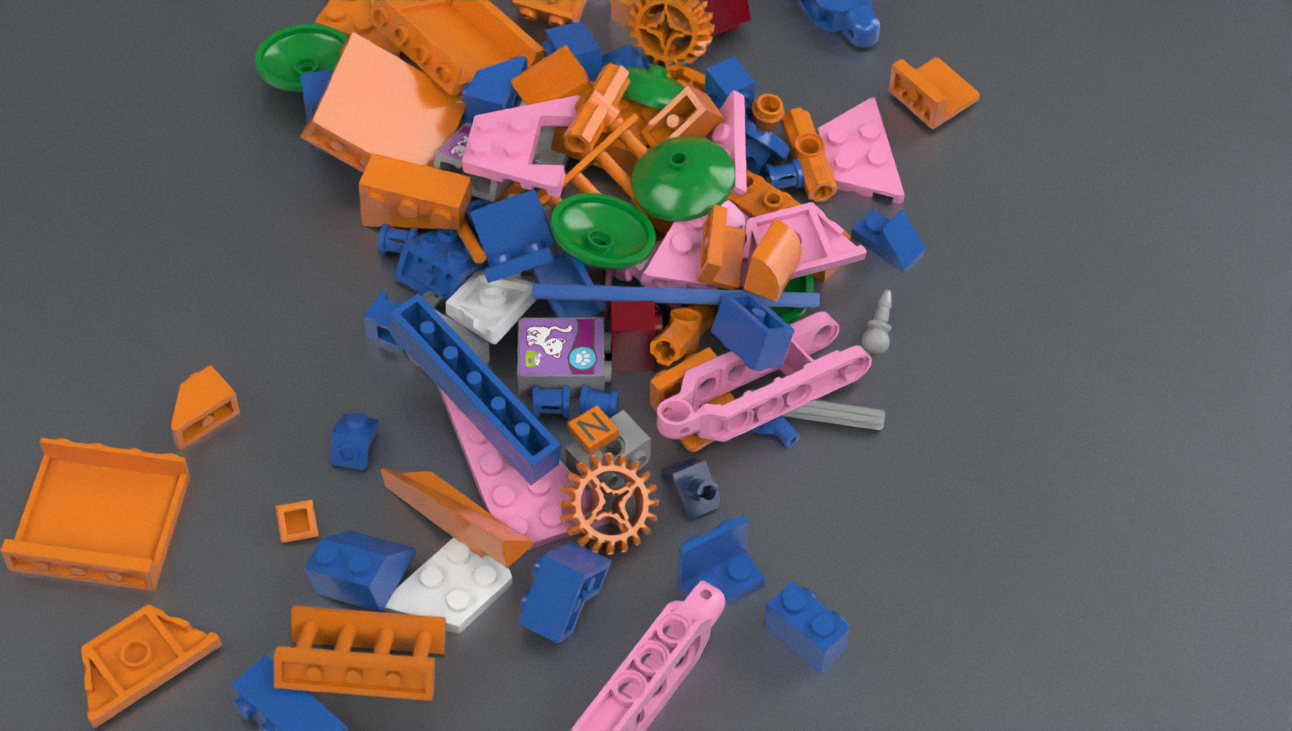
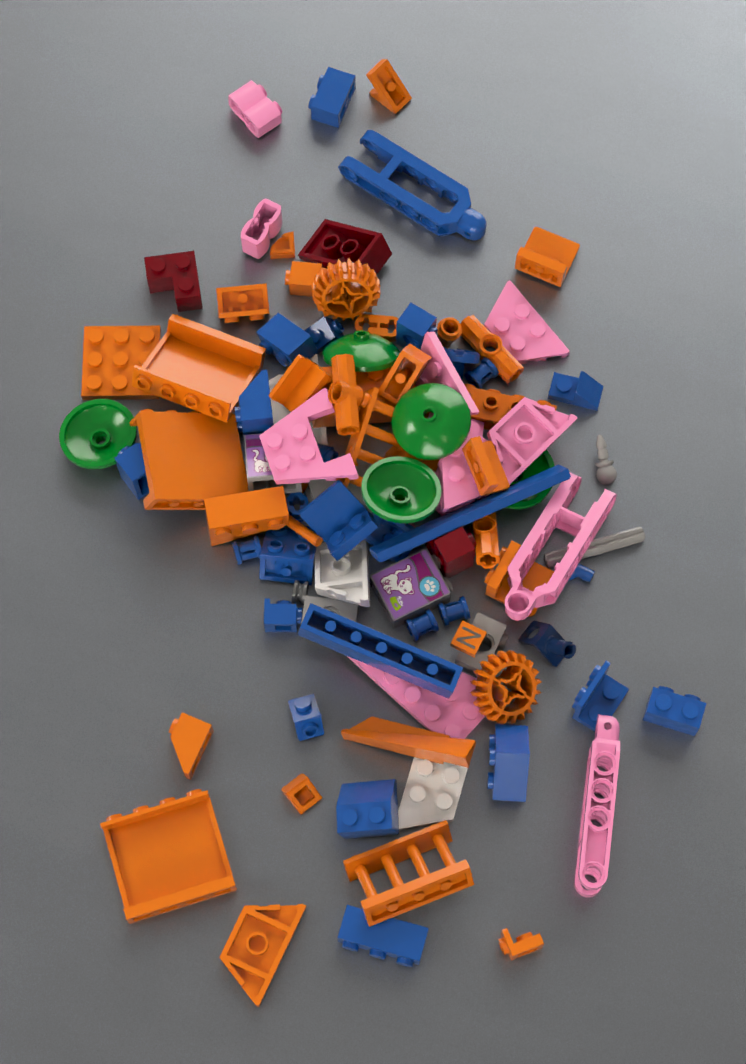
camera: 25 degrees left, 15 degrees up
blue brick [711,292,795,371] -> none
orange brick [744,218,802,302] -> none

